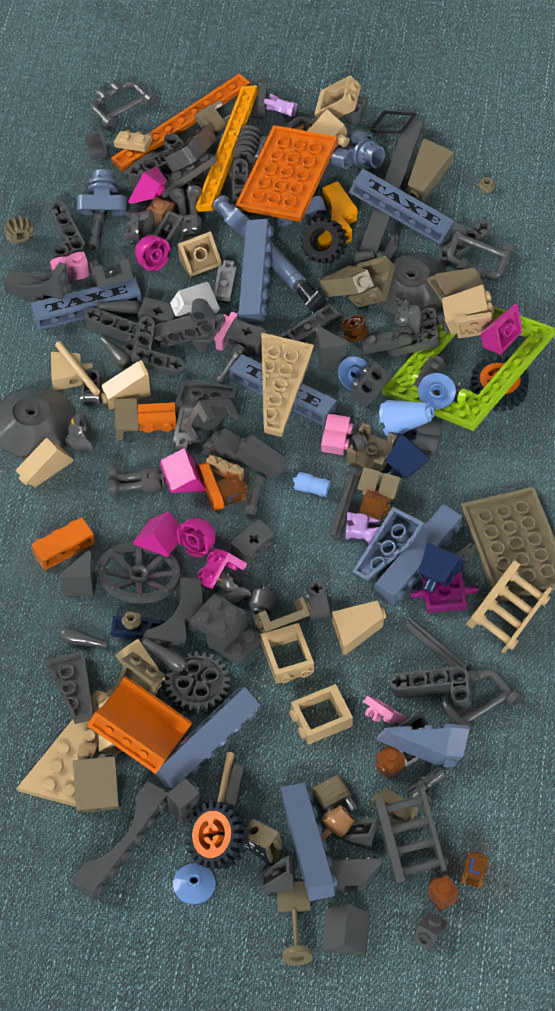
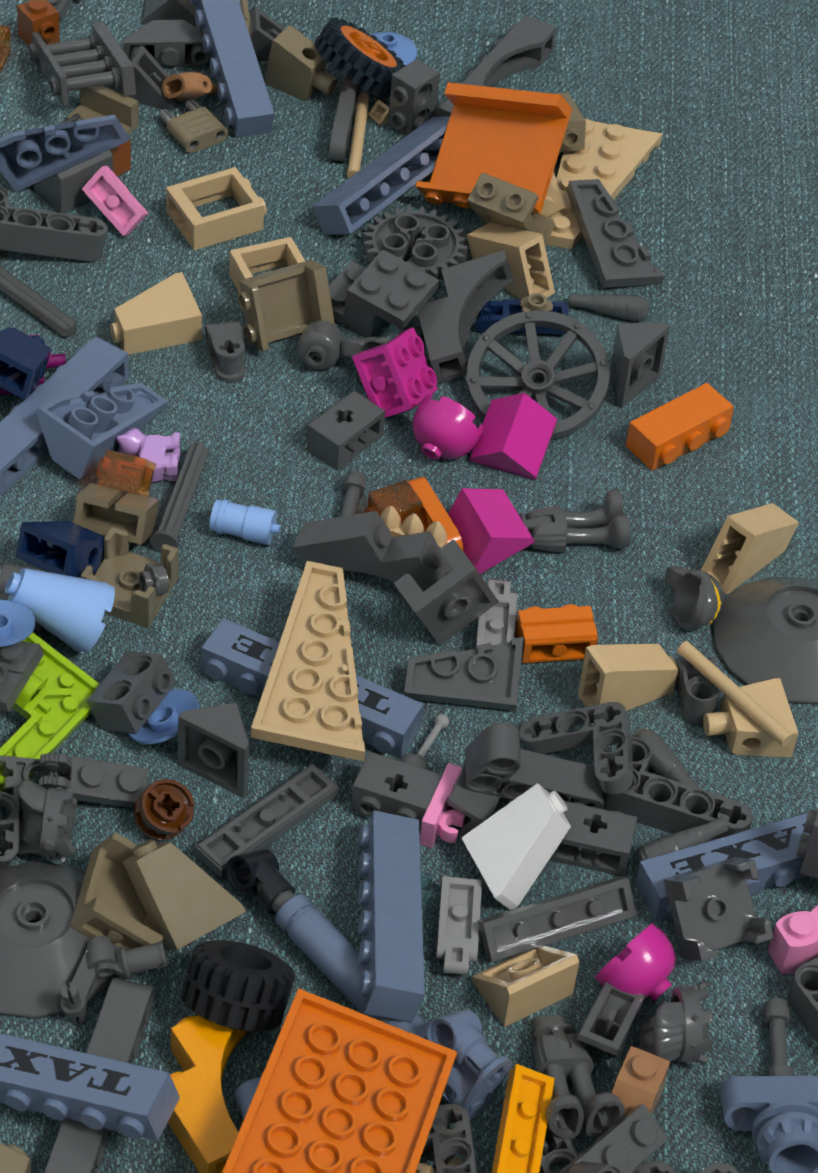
camera: 170 degrees right, 10 degrees down
dark tan panel [114,398,138,440] -> none
dark pink slope [128,167,167,204] -> none
dark grey piece [142,638,187,672] -> none
bright pink brick [321,414,353,455] -> none
none -> dark grey plate [478,876,637,962]

